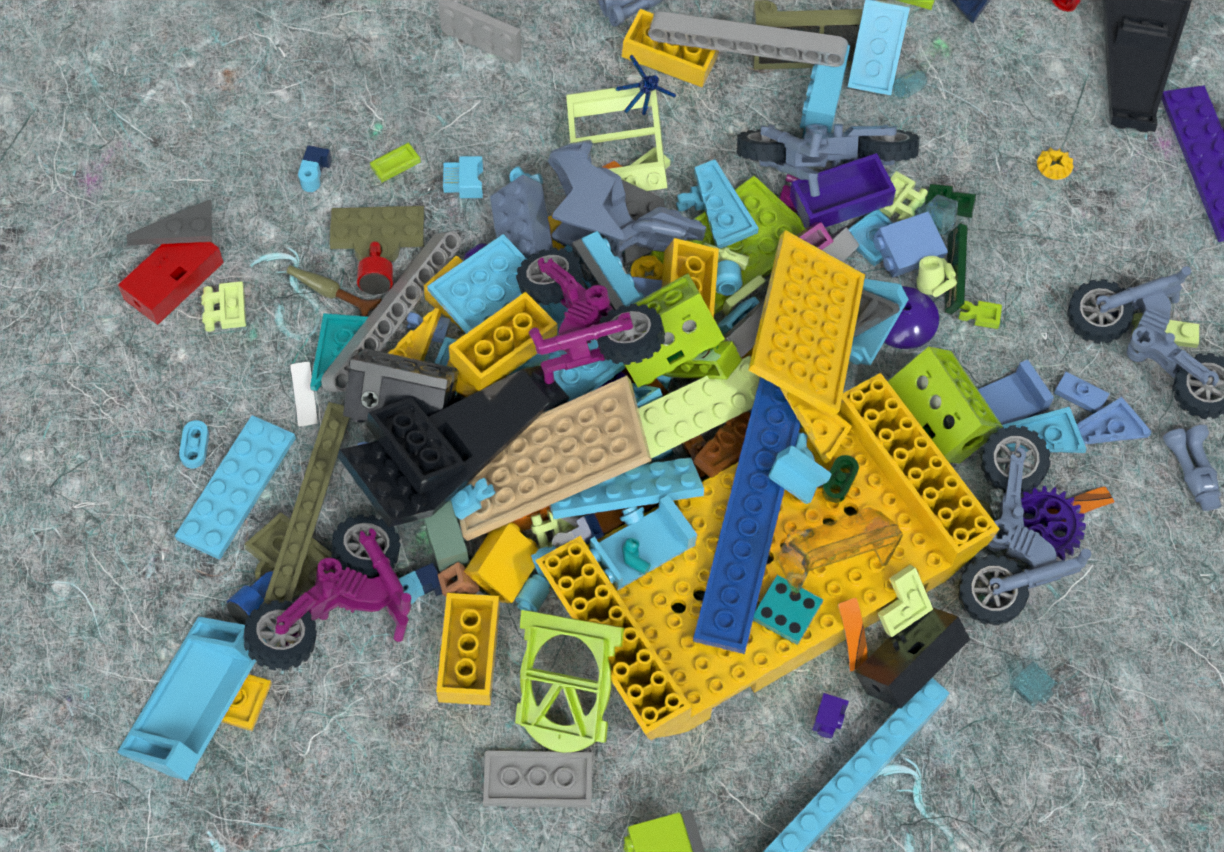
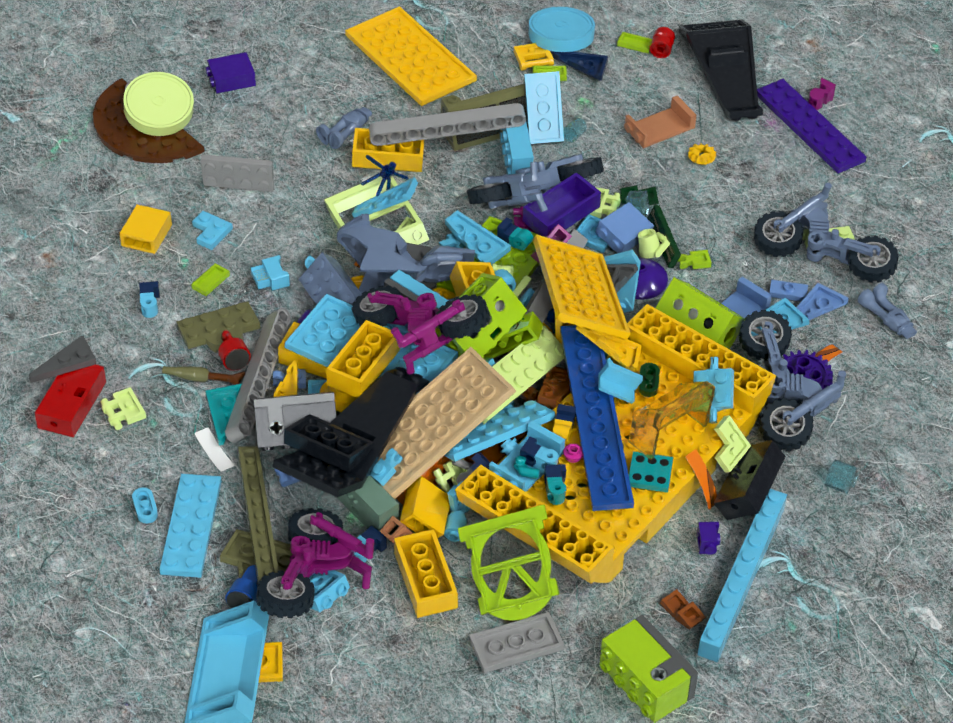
camera: 20 degrees left, 15 degrees down
none -> yellow brick [120,204,172,254]
none -> medium azure plate [192,211,233,250]
none -> medium azure plate [309,570,350,612]
none -> medium azure wing [352,177,418,218]
none -> leg [497,217,534,250]
none -> leg [520,437,559,472]
none -> teal leg [544,464,566,505]
none -> leg [552,404,576,443]
none -> dark pink plate [563,444,583,463]
none -> nougat panel [624,95,697,148]
none -> dark orange slope [660,589,706,630]
none -> medium azure plate [693,357,734,424]

